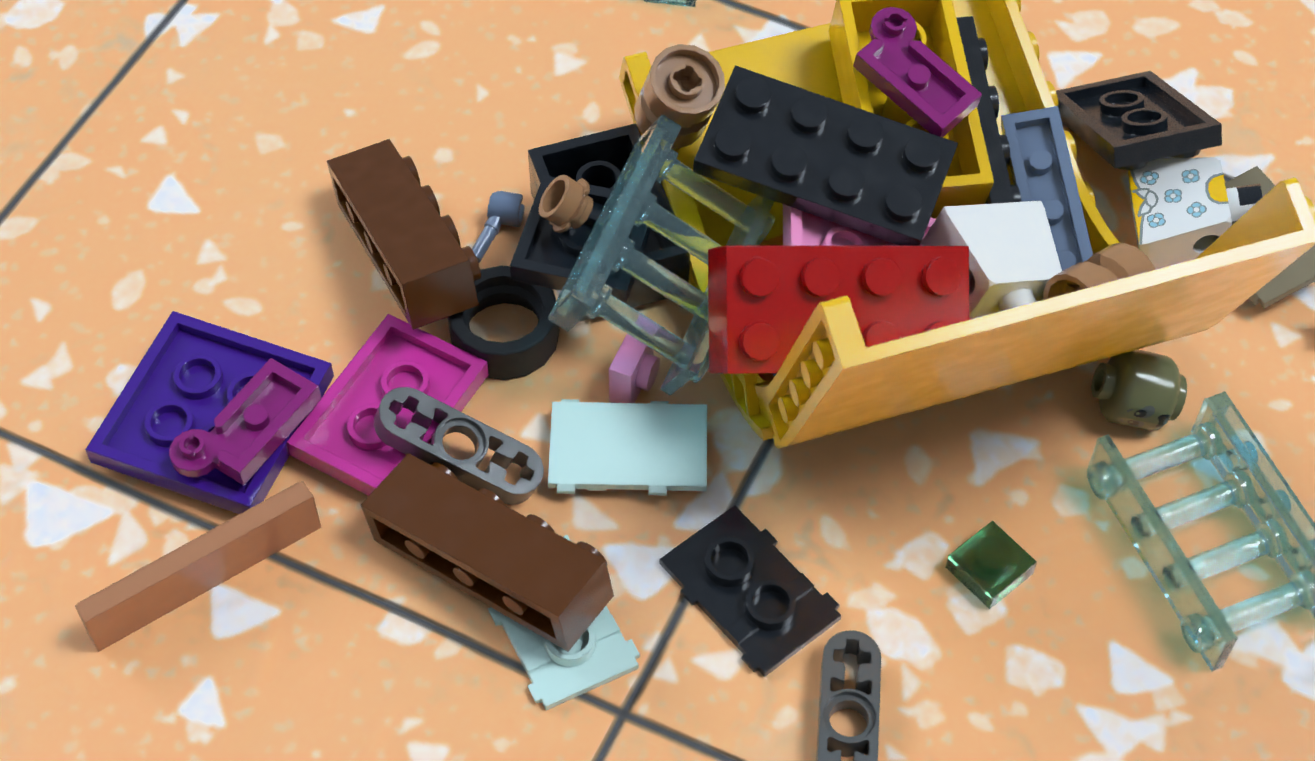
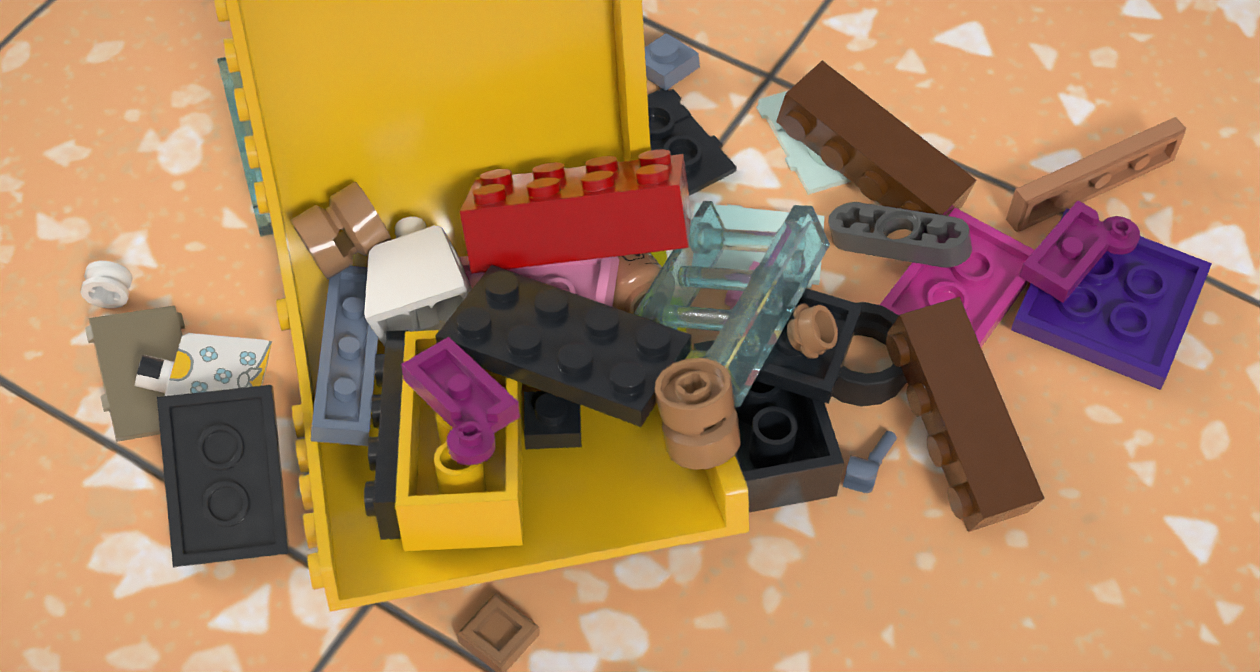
camera: 175 degrees left, 0 degrees up
none -> sand blue plate [645,33,700,91]

